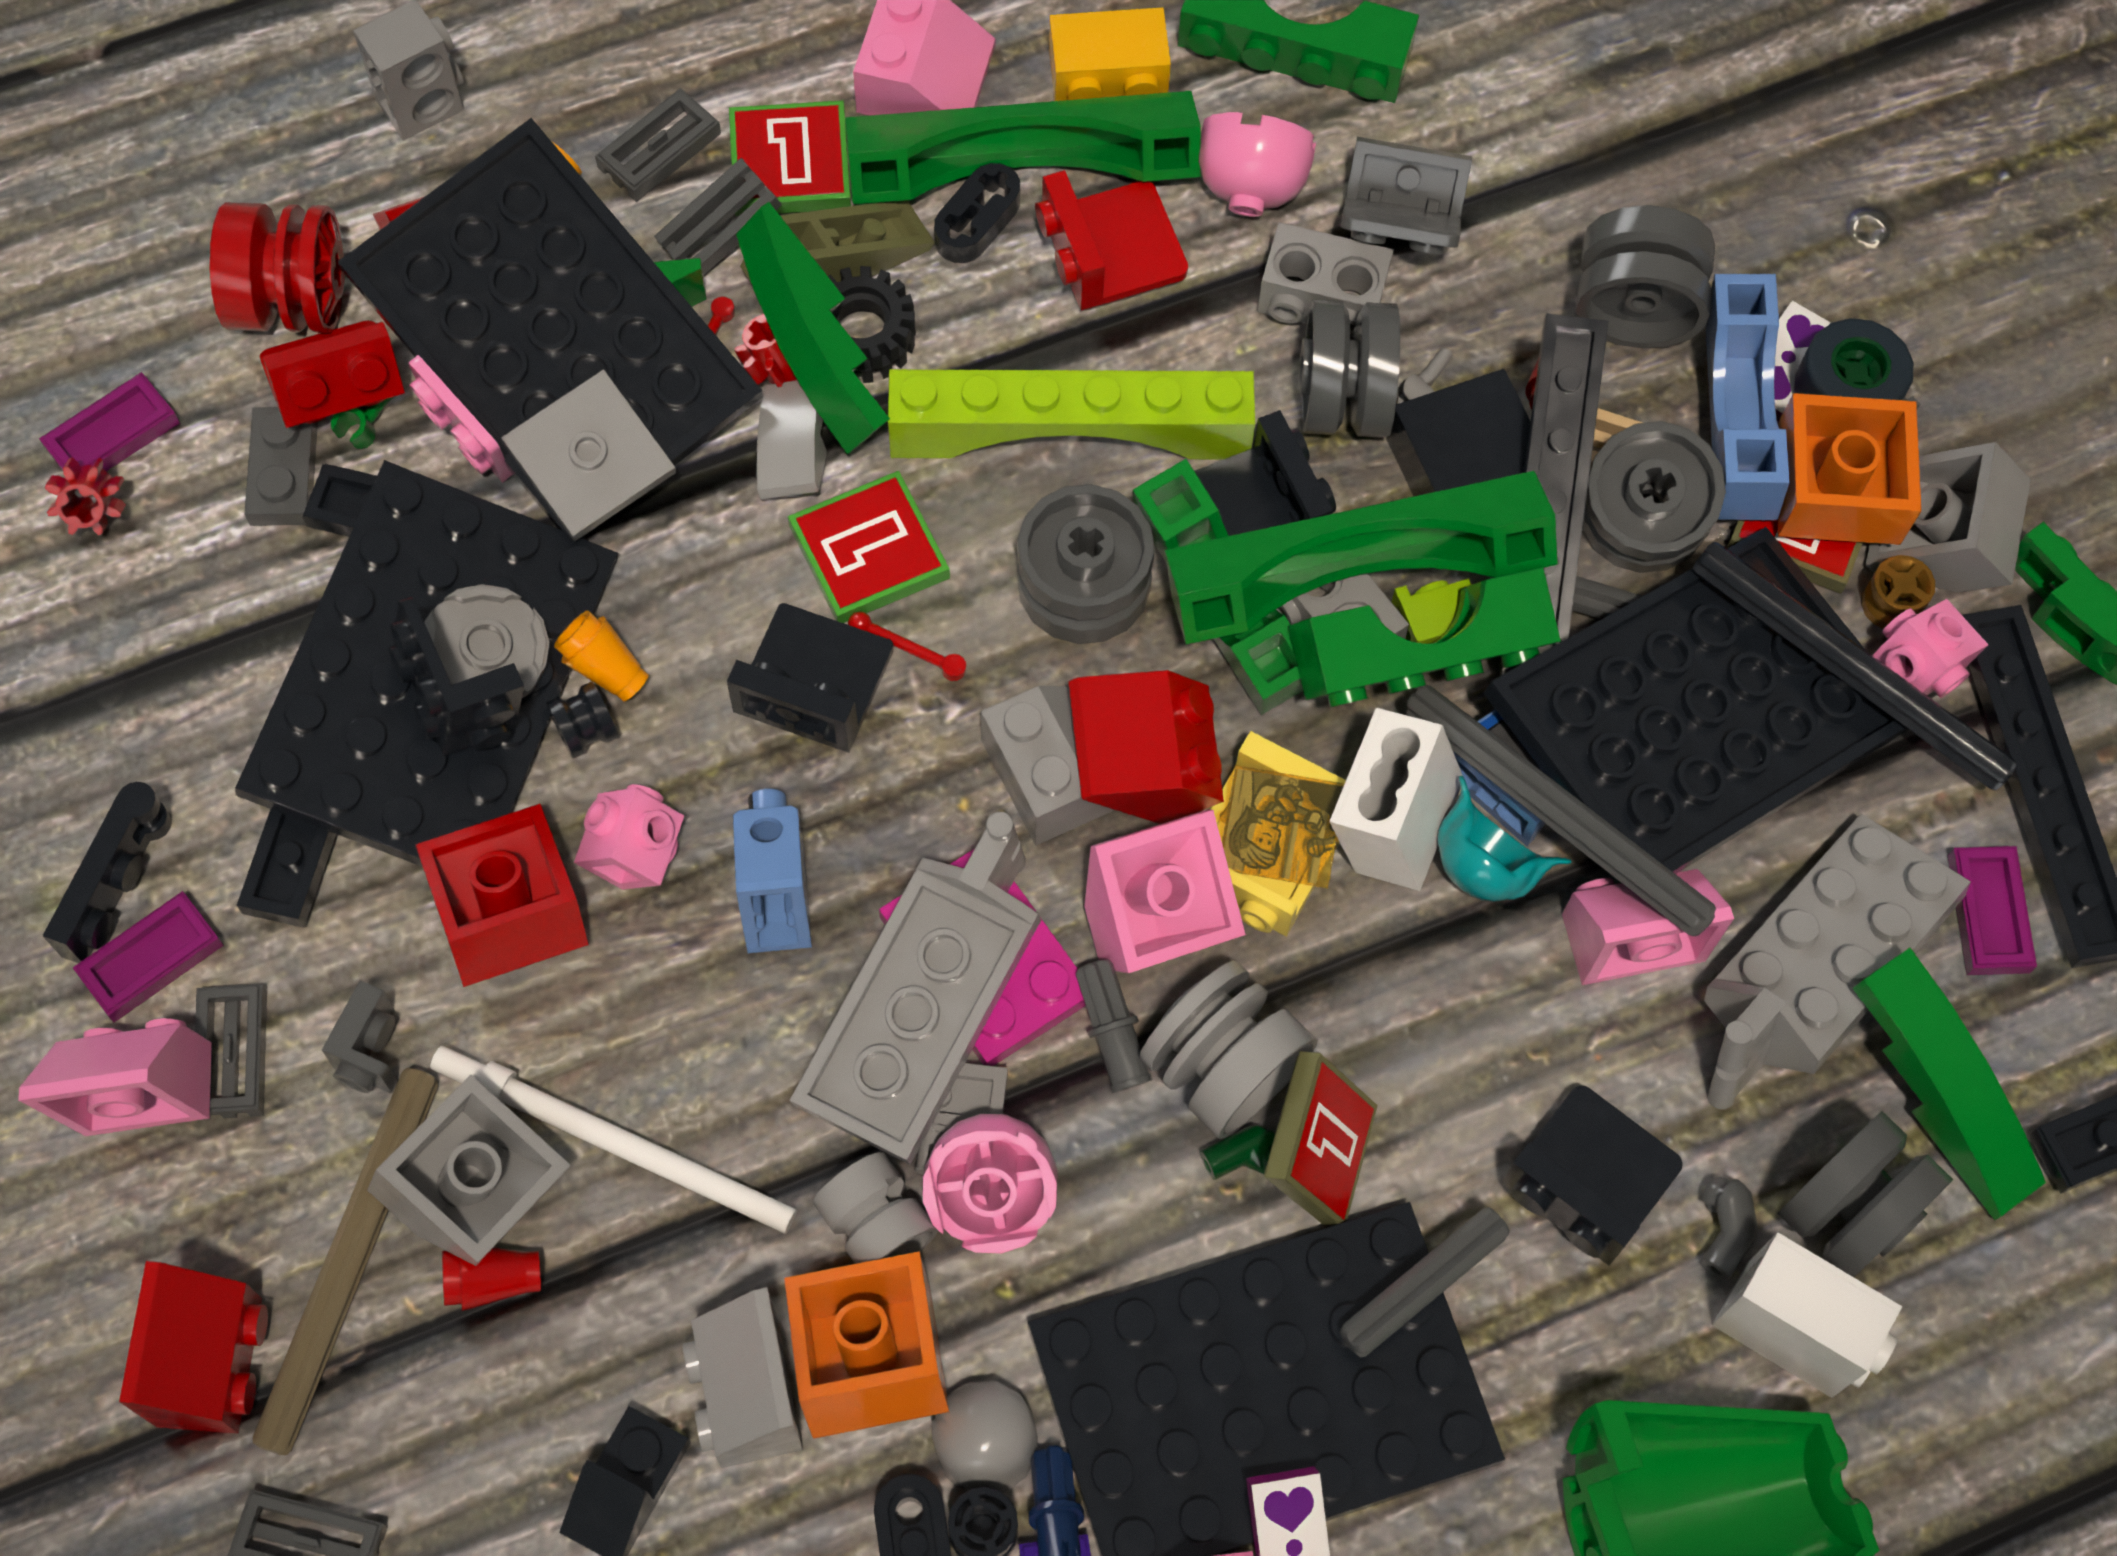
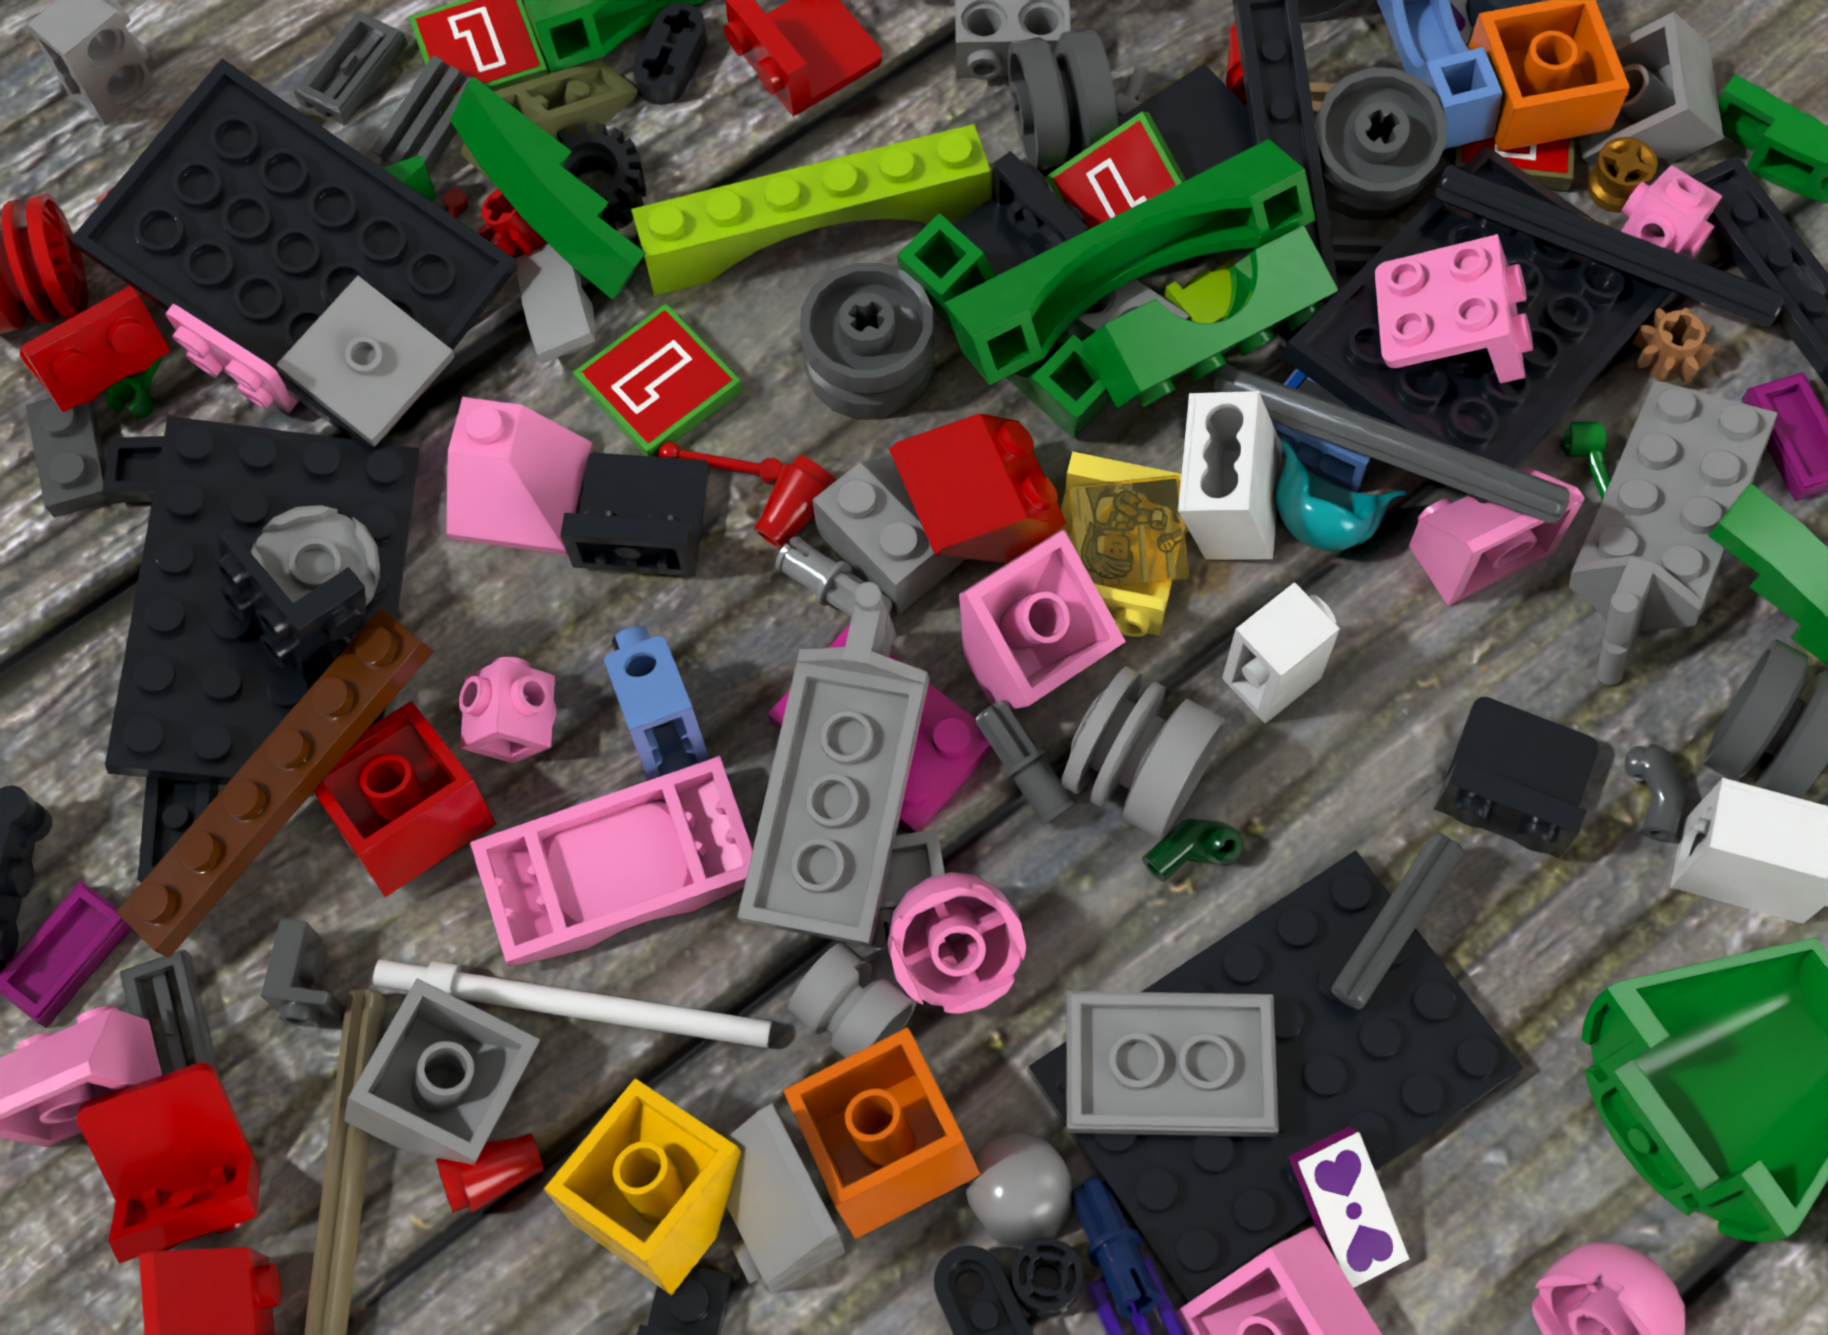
camera: 10 degrees left, 0 degrees up
black wheel [546,681,619,759] -> none
light orange cone [554,611,649,702] -> none
tile [1264,1051,1378,1227] -> none
none -> red bracket [77,1063,261,1264]
none -> reddish brown plate [116,608,434,958]
none -> bright pink slope [446,397,594,555]
none -> bright pink slope [470,756,753,966]
none -> yellow slope [544,1078,741,1295]
none -> red cone [753,455,836,549]
none -> light grey axle [775,536,893,618]
none -> red tile [1046,111,1186,229]
none -> light grey tile [1066,991,1279,1137]
none -> white brick [1222,582,1340,724]
none -> bright pink bracket [1375,234,1533,383]
none -> green hand [1563,421,1611,500]
none -> medium nougat gear [1632,307,1715,384]

